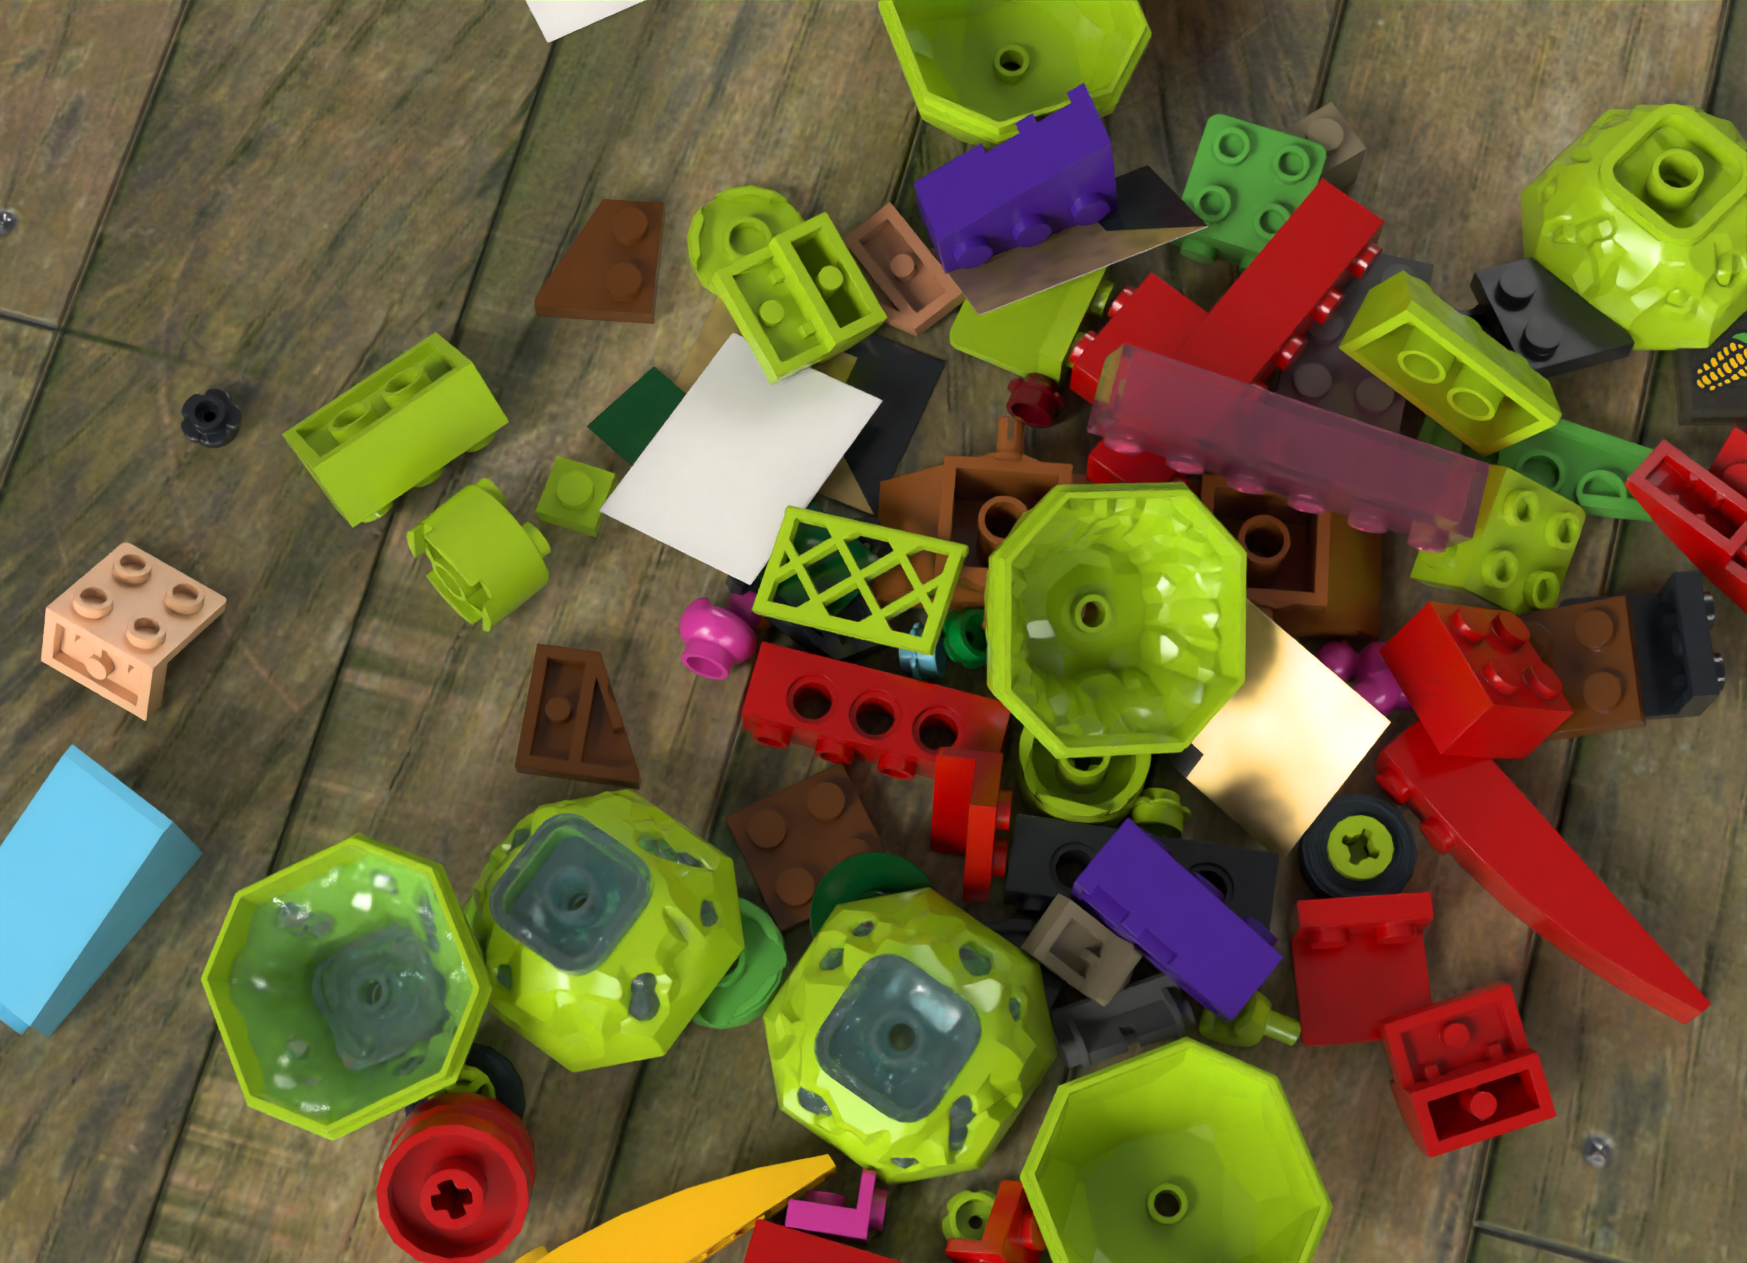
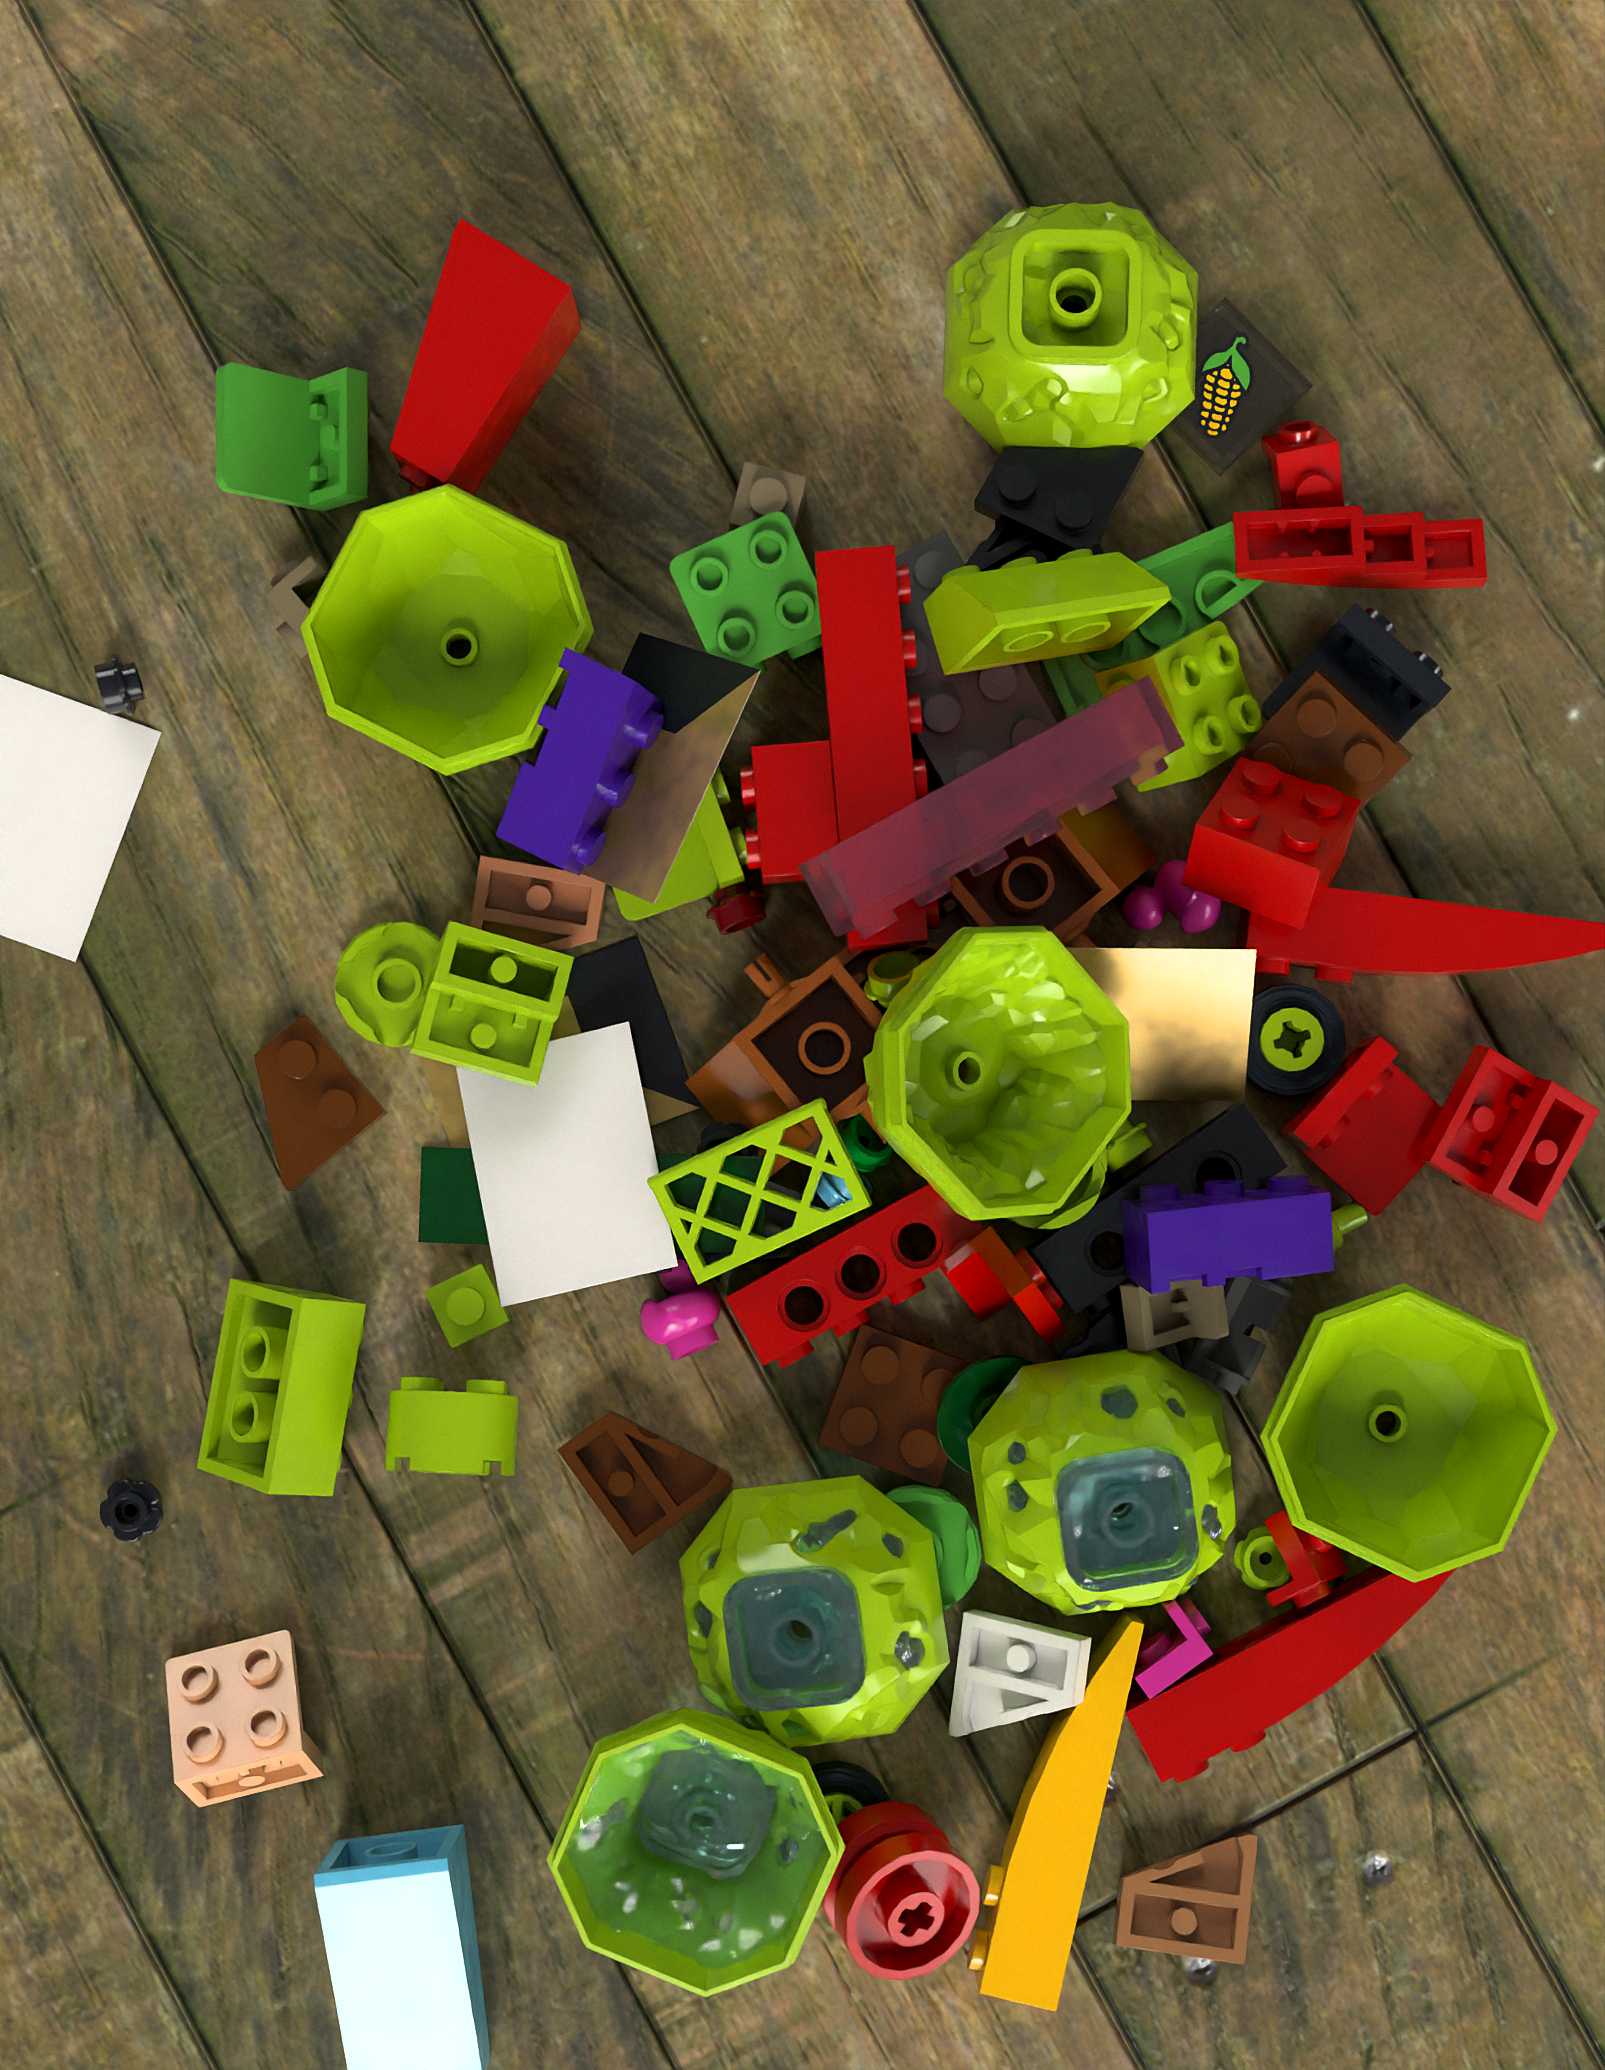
camera: 50 degrees left, 15 degrees up
none -> white wing [948,1609,1092,1737]

